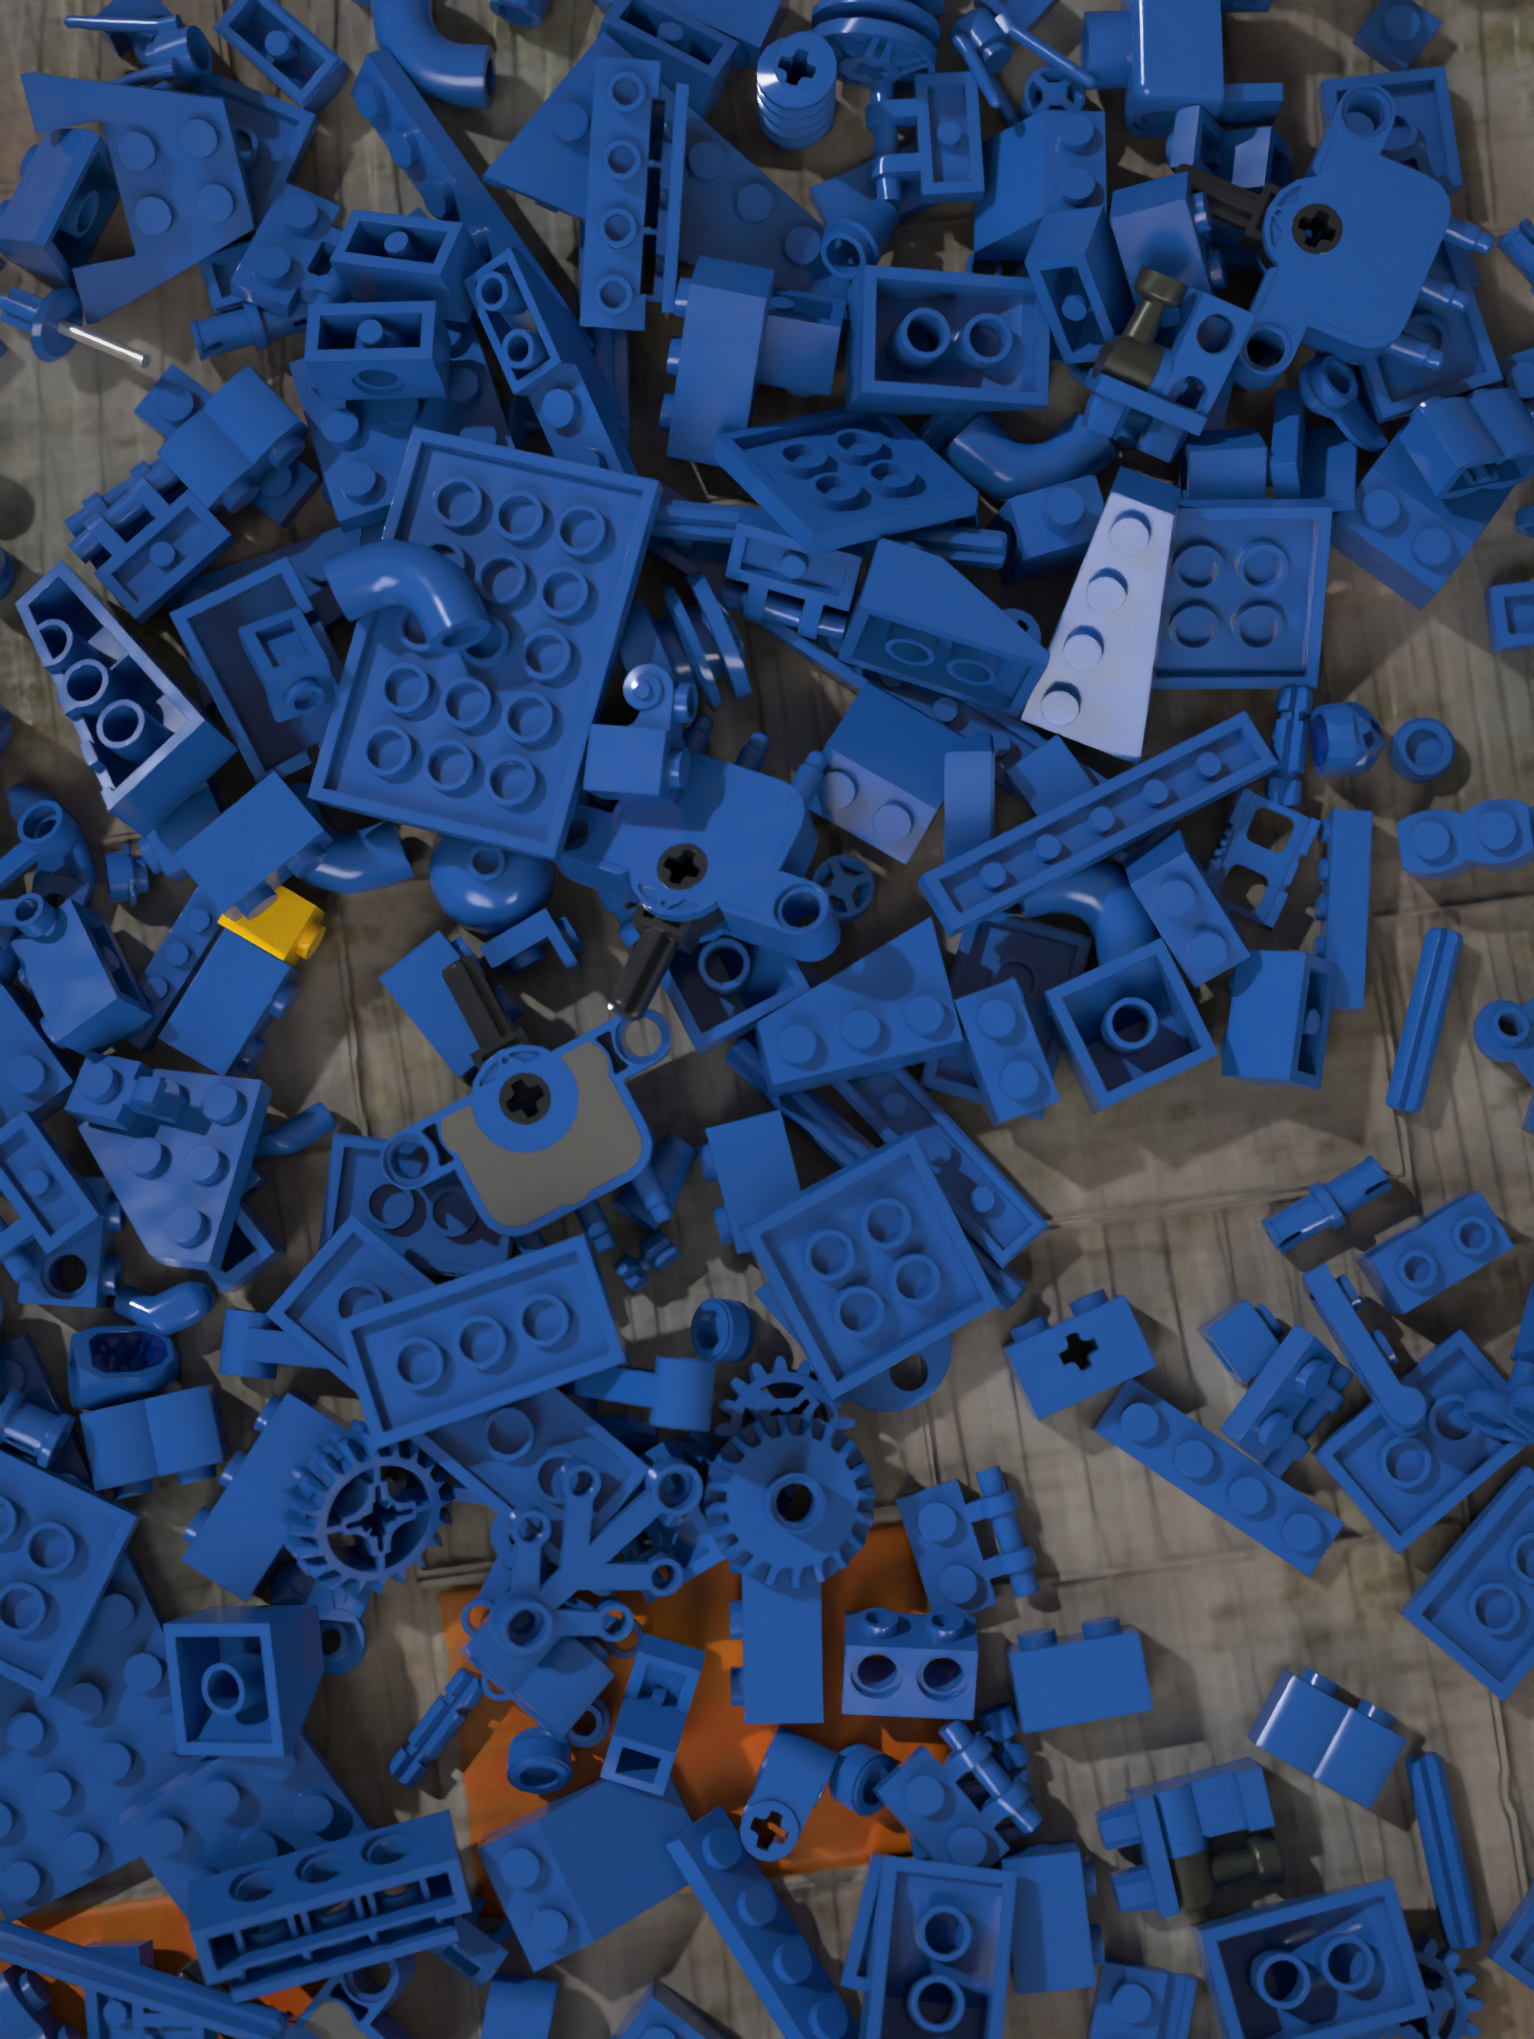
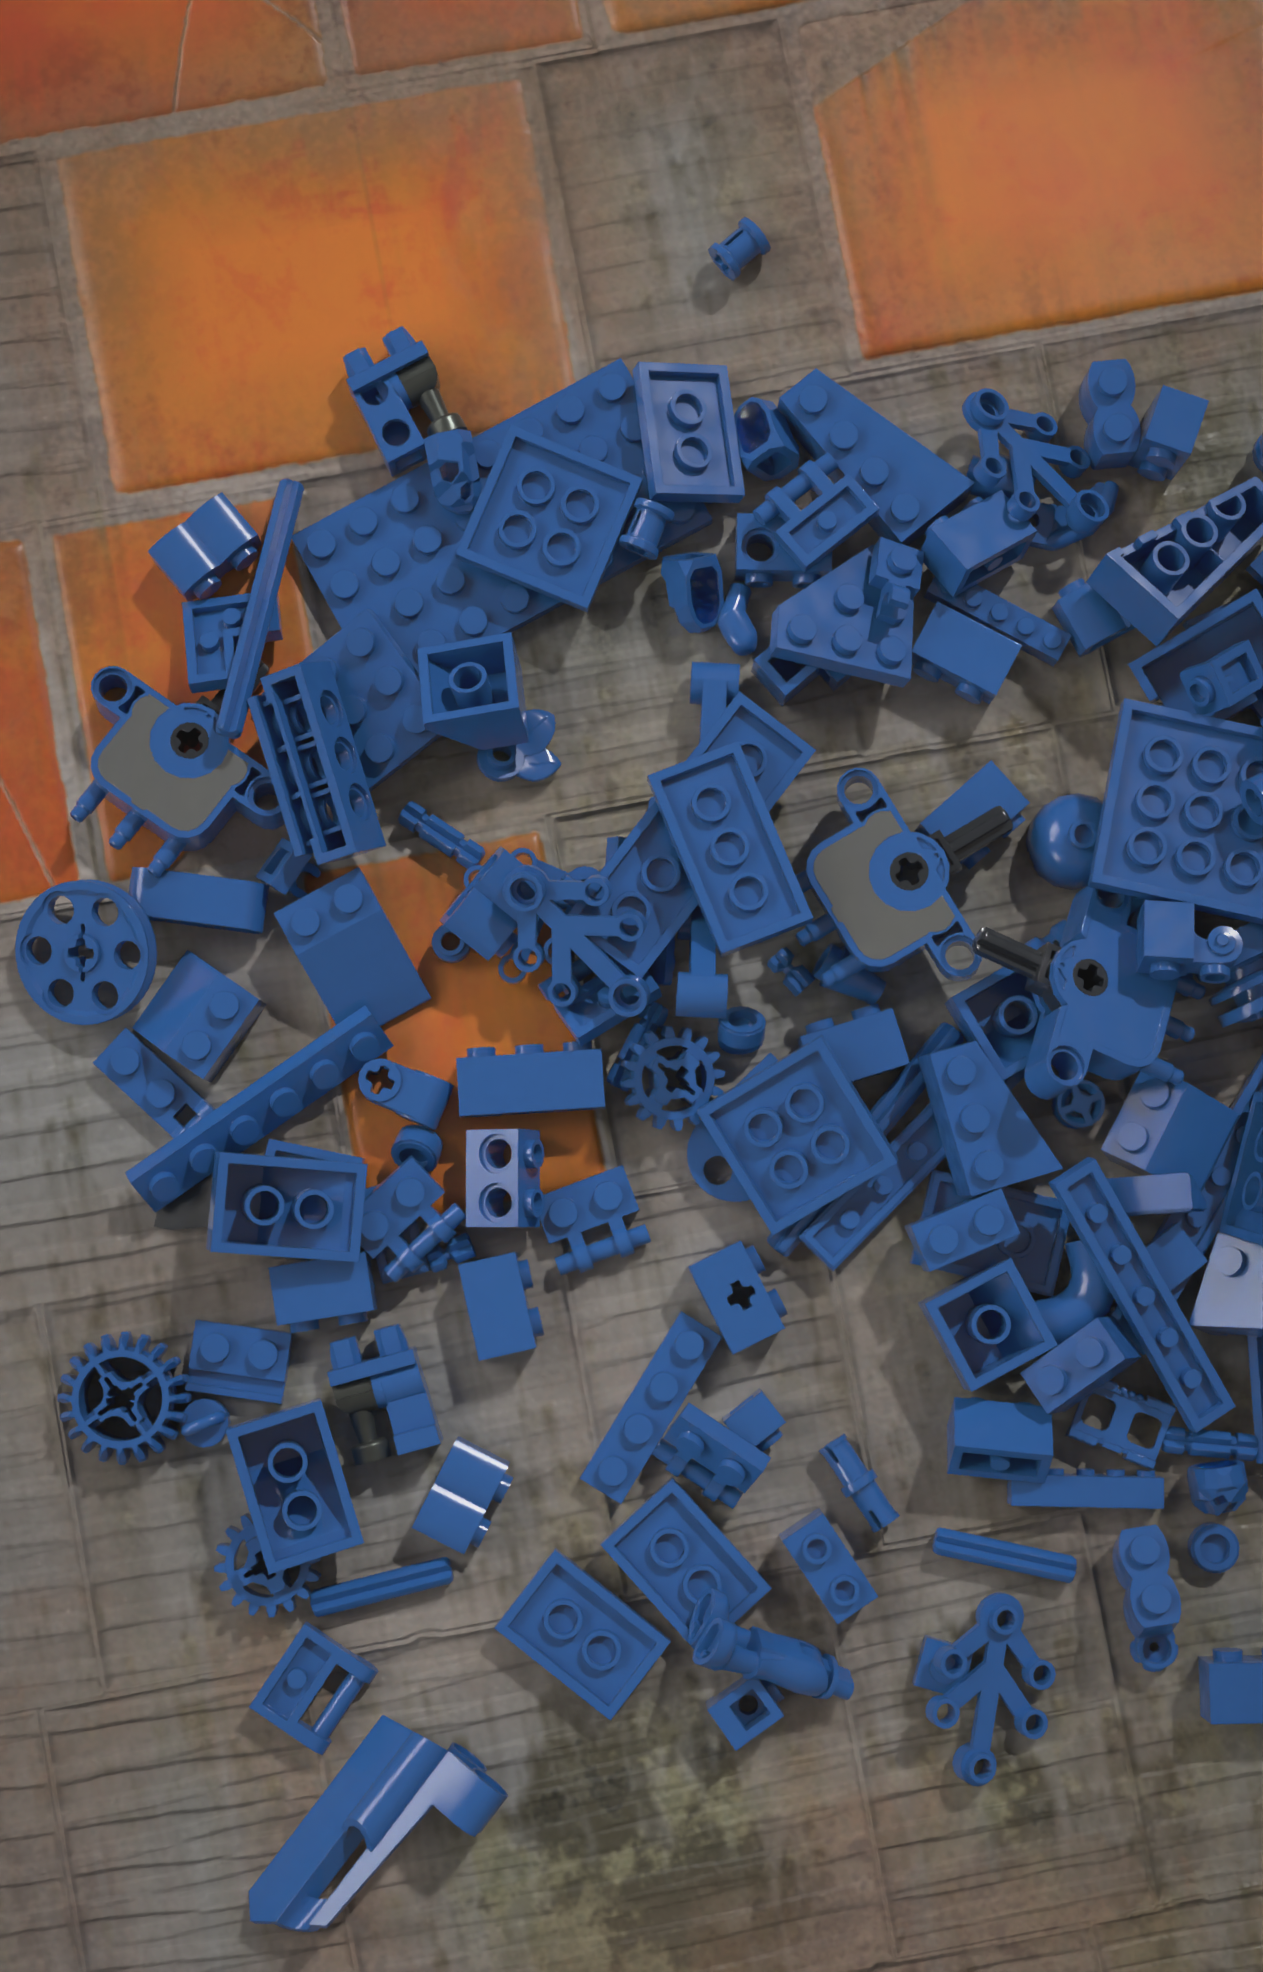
camera: 85 degrees right, 0 degrees up
blue brick [80,1384,231,1500] -> none
blue plate [104,844,149,906] -> none
blue brick [173,771,334,922] -> none
blue brick [181,1390,351,1602] -> none
yellow brick [217,885,326,968] -> none
blue arm [253,1102,336,1159] -> none
blue gear [277,1419,456,1596] -> none
blue cylinder [288,782,416,895] -> none
blue tile [318,1133,515,1277] -> none
blue bracket [479,908,584,976] -> none
blue tile [507,1726,571,1794] -> none
blue brick [600,1633,706,1796] -> none
blue gear [704,1414,876,1588] -> none
blue plate [1302,1263,1426,1437] -> none

